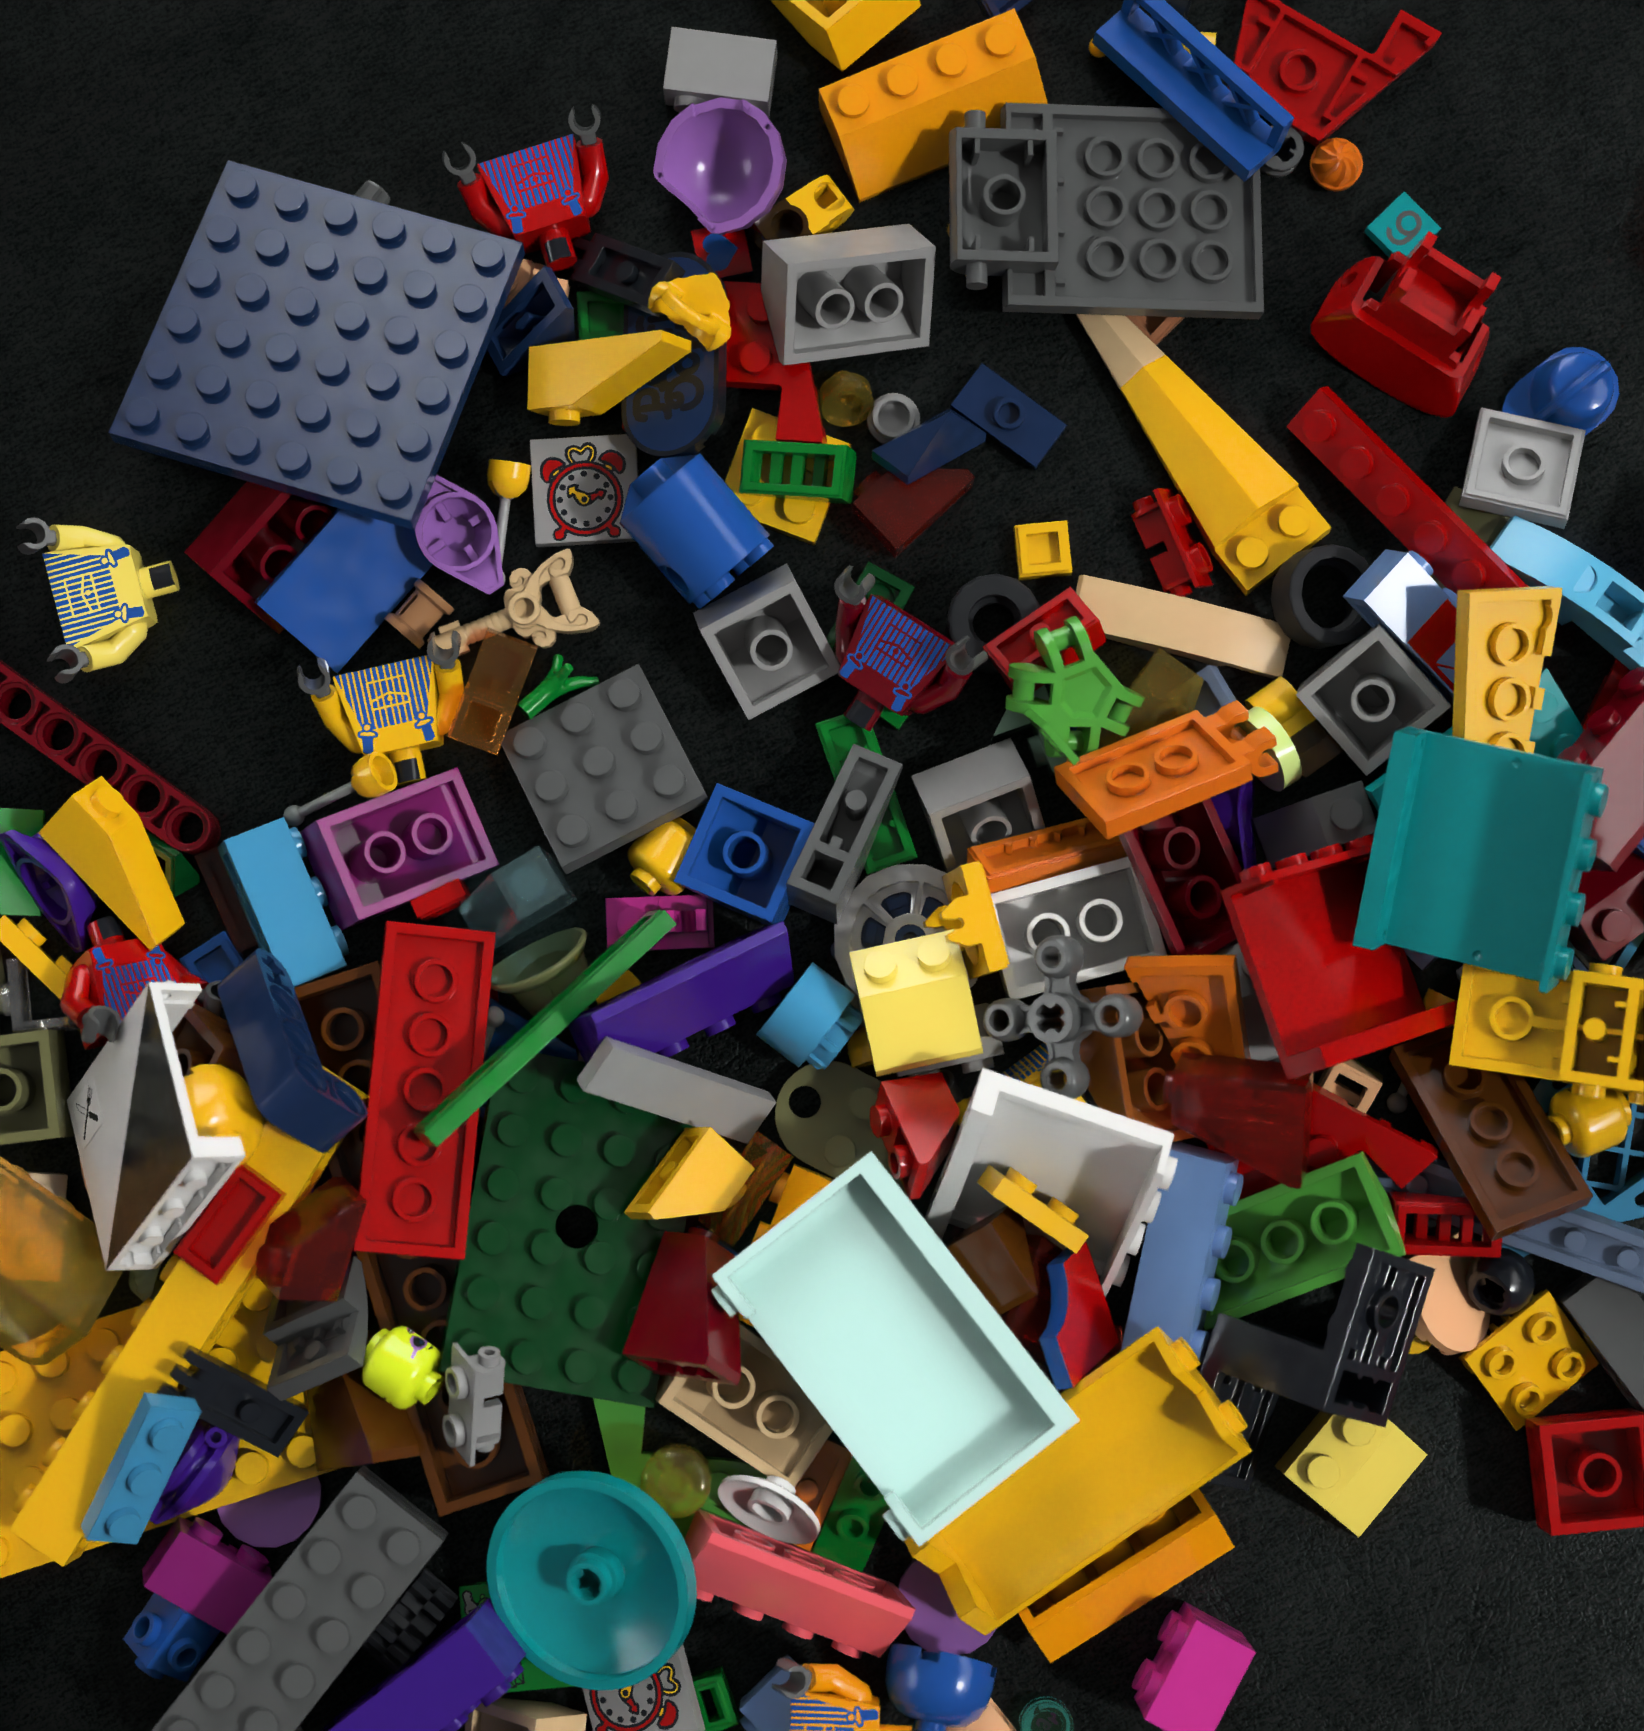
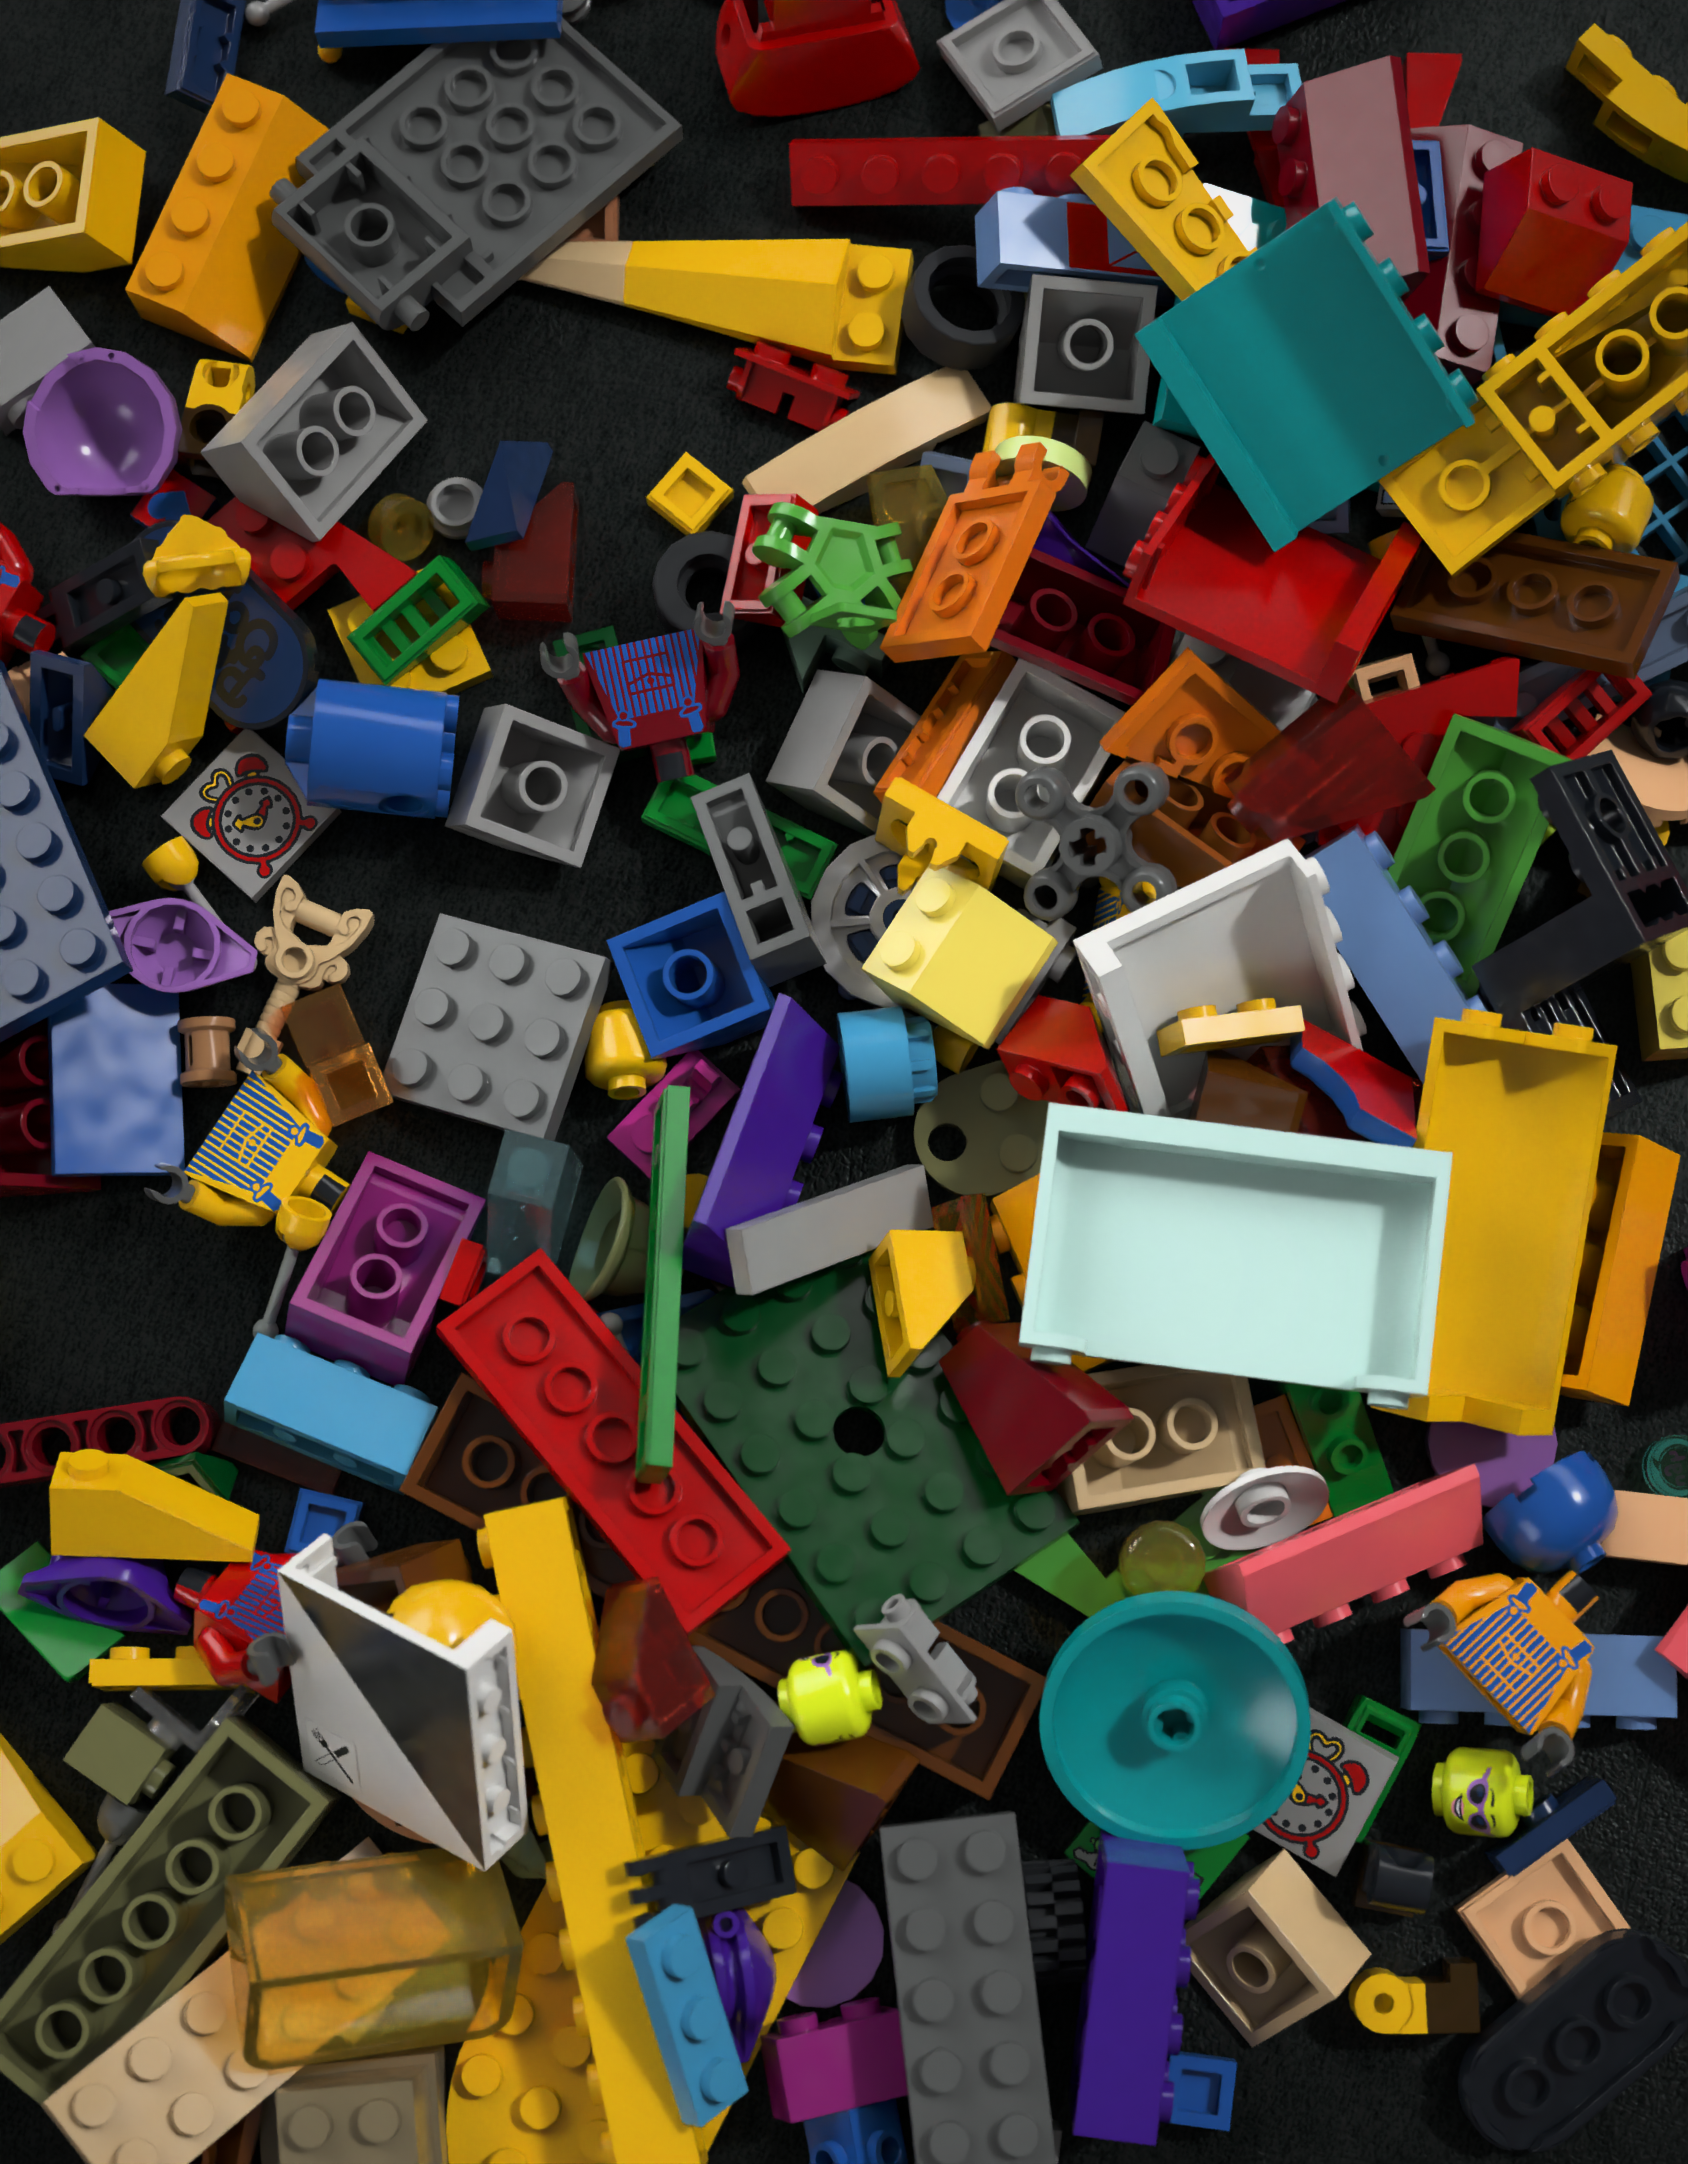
camera: 45 degrees left, 5 degrees down
red tile [173,1163,287,1285] -> none
dark blue beam [217,948,368,1153] -> none
green bar [516,654,599,720] -> none
dark blue plate [950,363,1067,471] -> none

